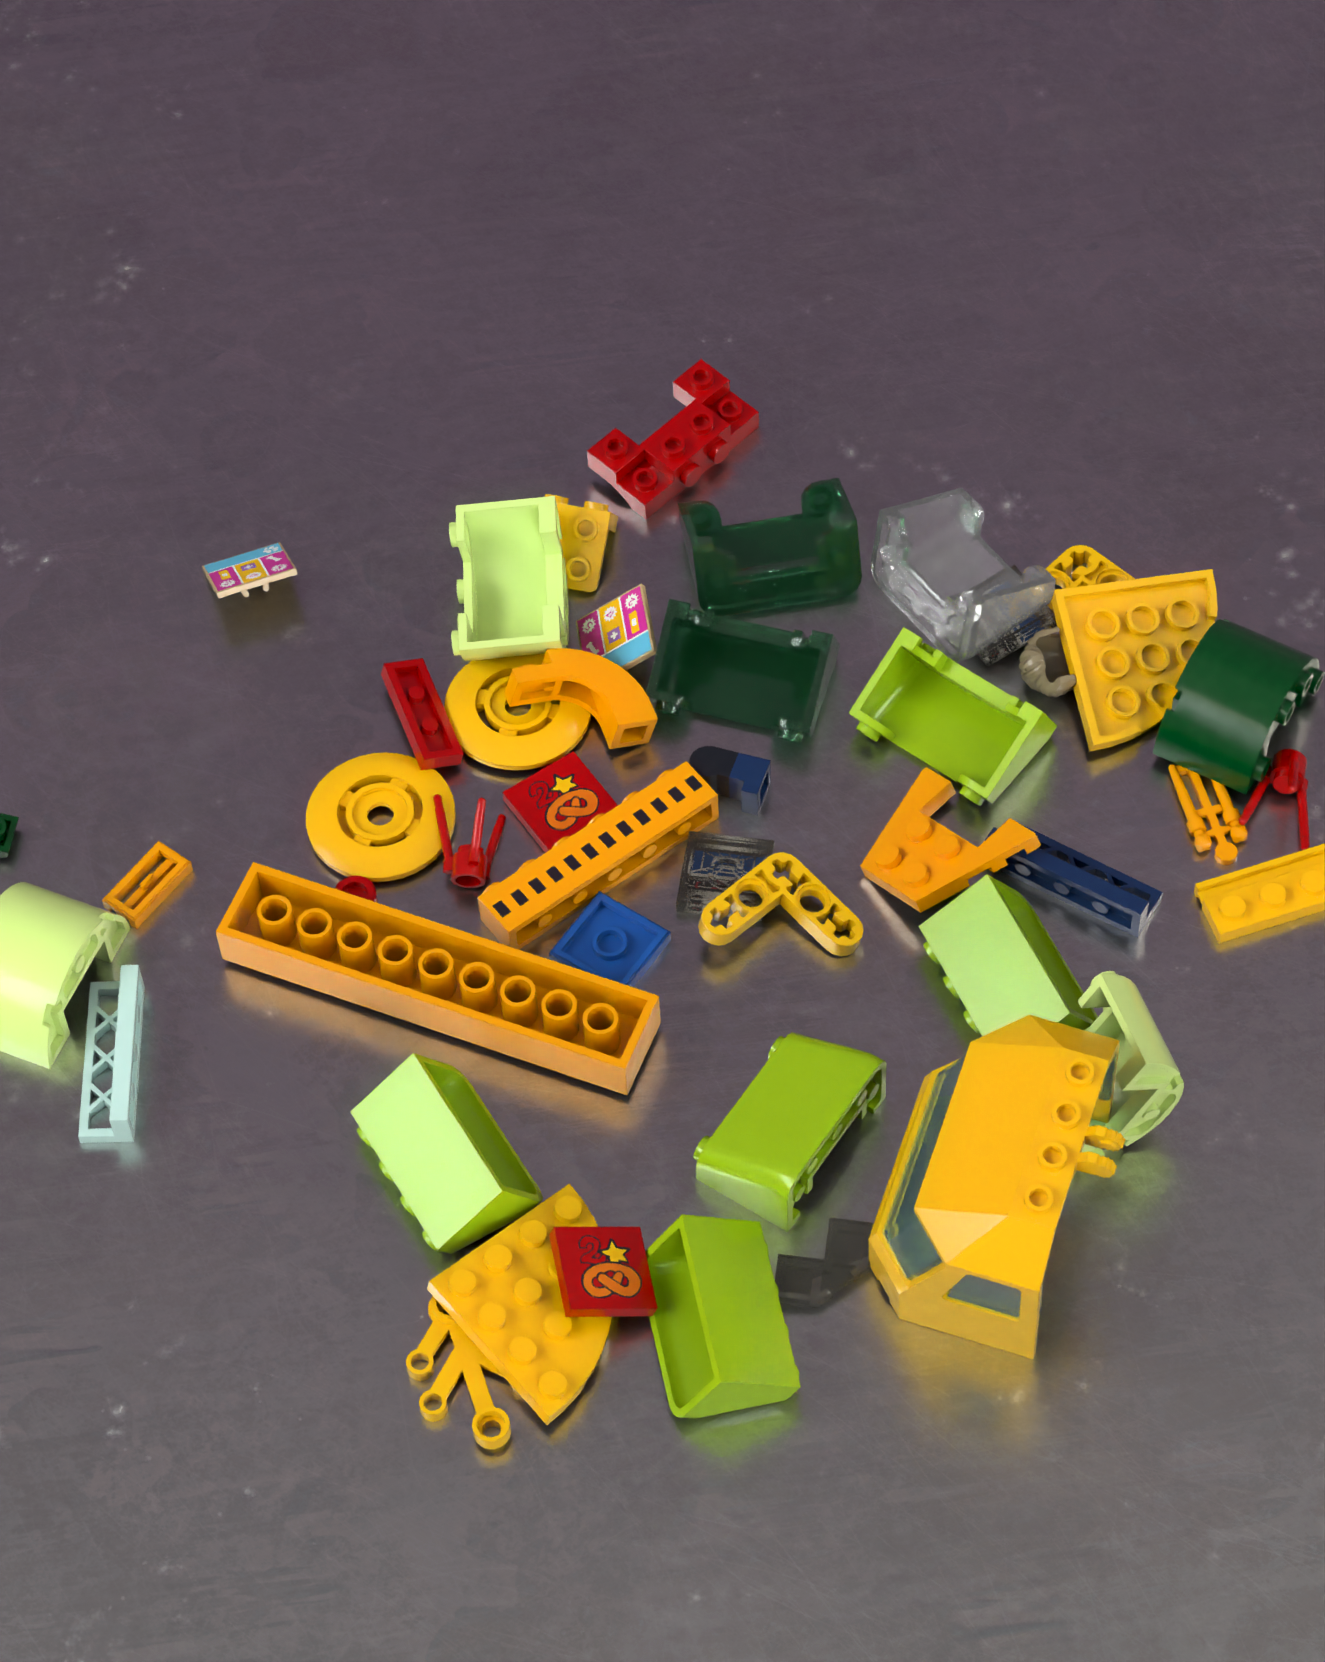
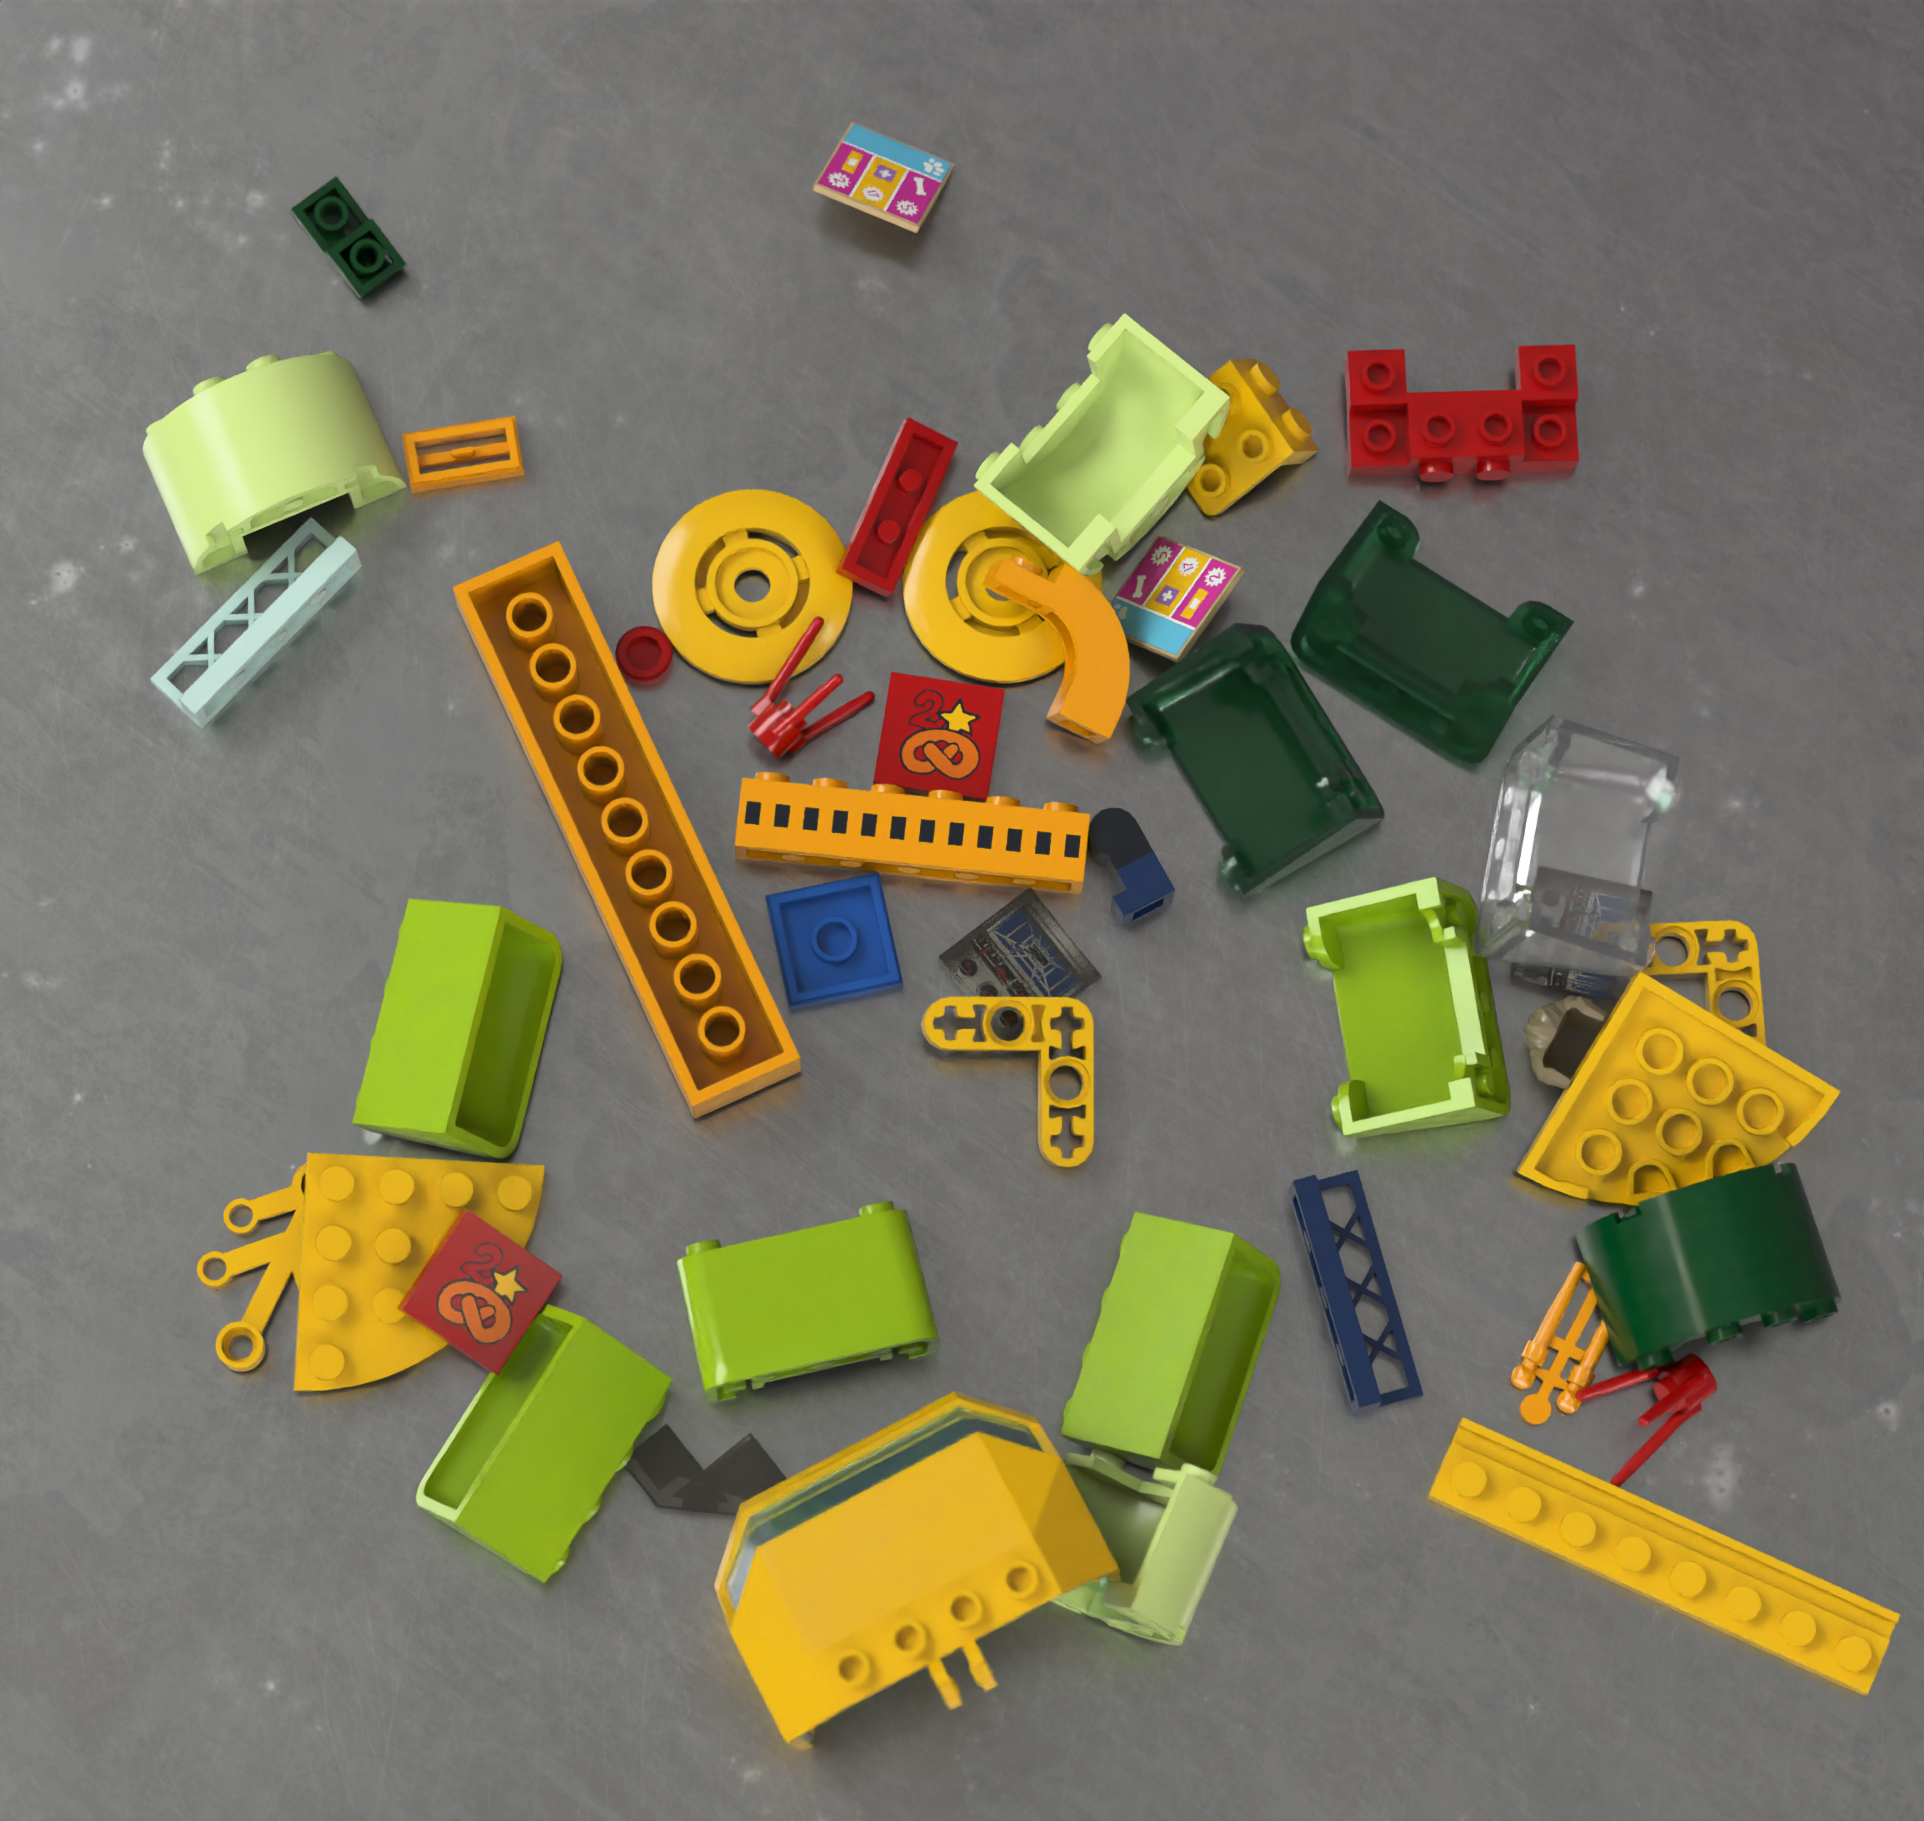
camera: 35 degrees right, 20 degrees up
light orange wing [860,767,1041,913] -> none

